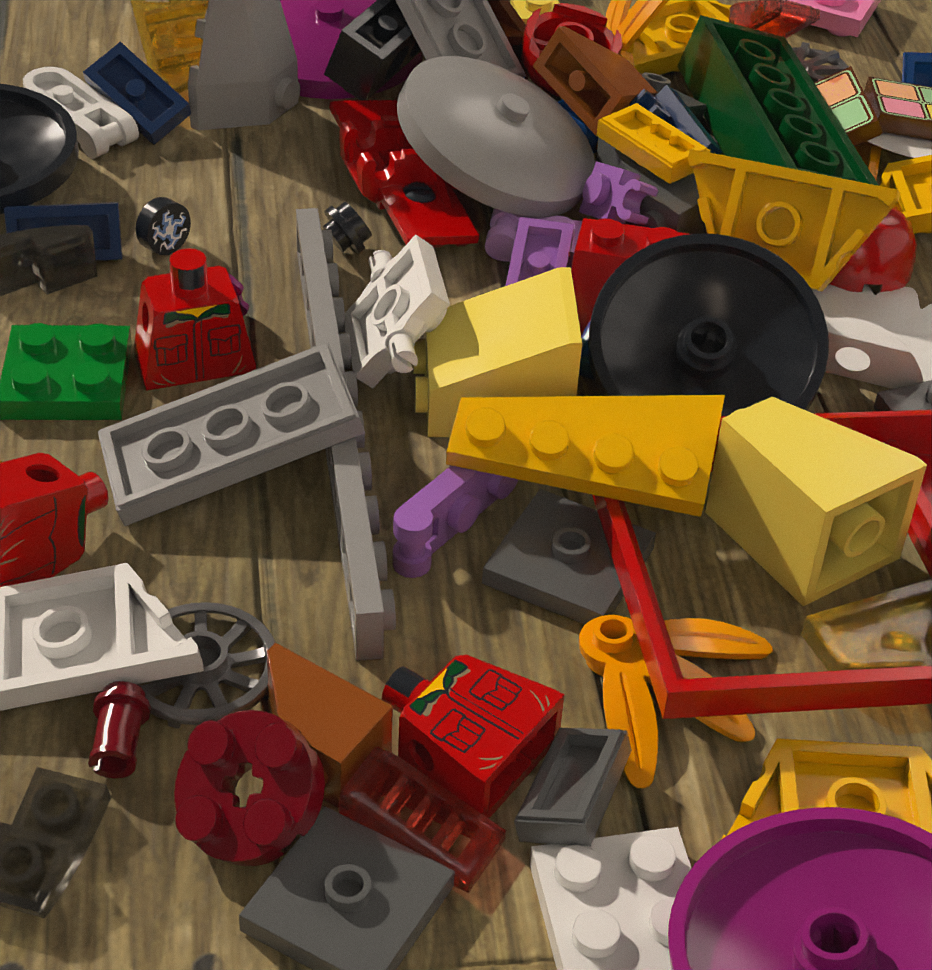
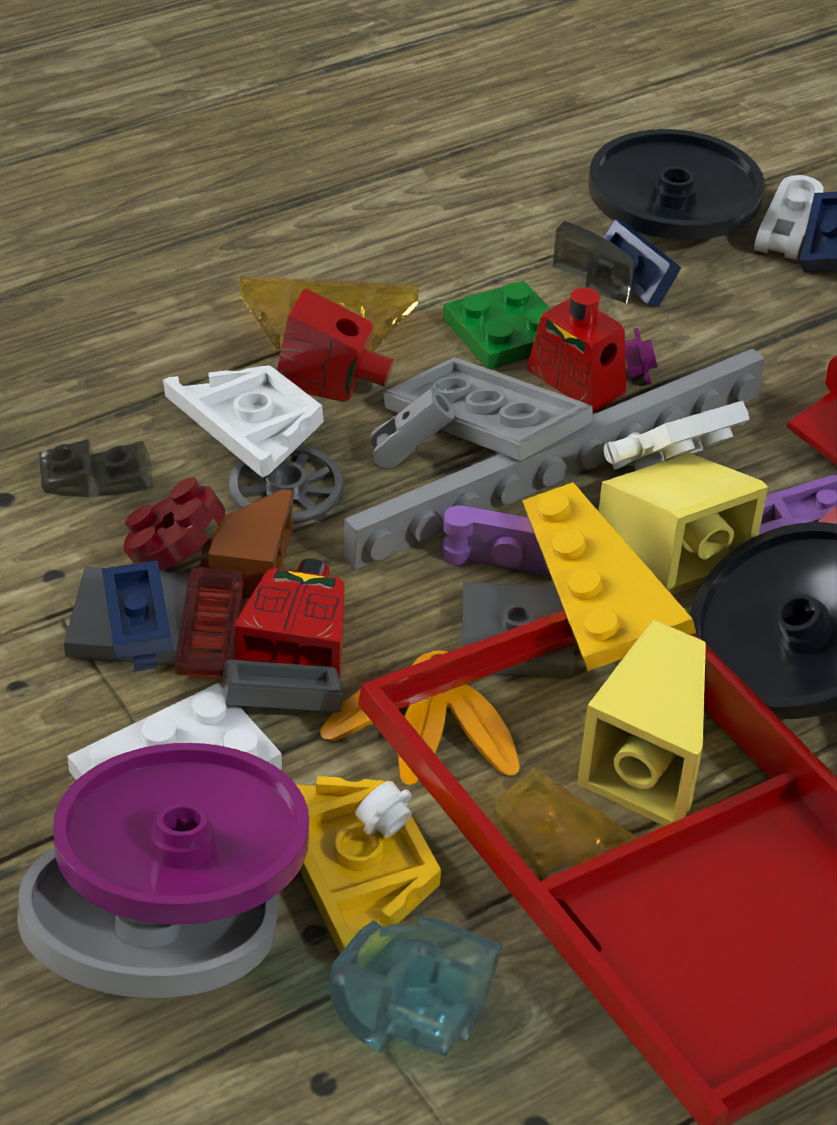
camera: 65 degrees right, 0 degrees up
dark red pin [88,681,151,779] -> none
black tile [135,197,191,255] -> none
black plate [323,202,372,254] -> none
none -> dark blue plate [102,561,173,672]
none -> white plate [355,781,412,838]
none -> light grey bar [370,388,454,468]

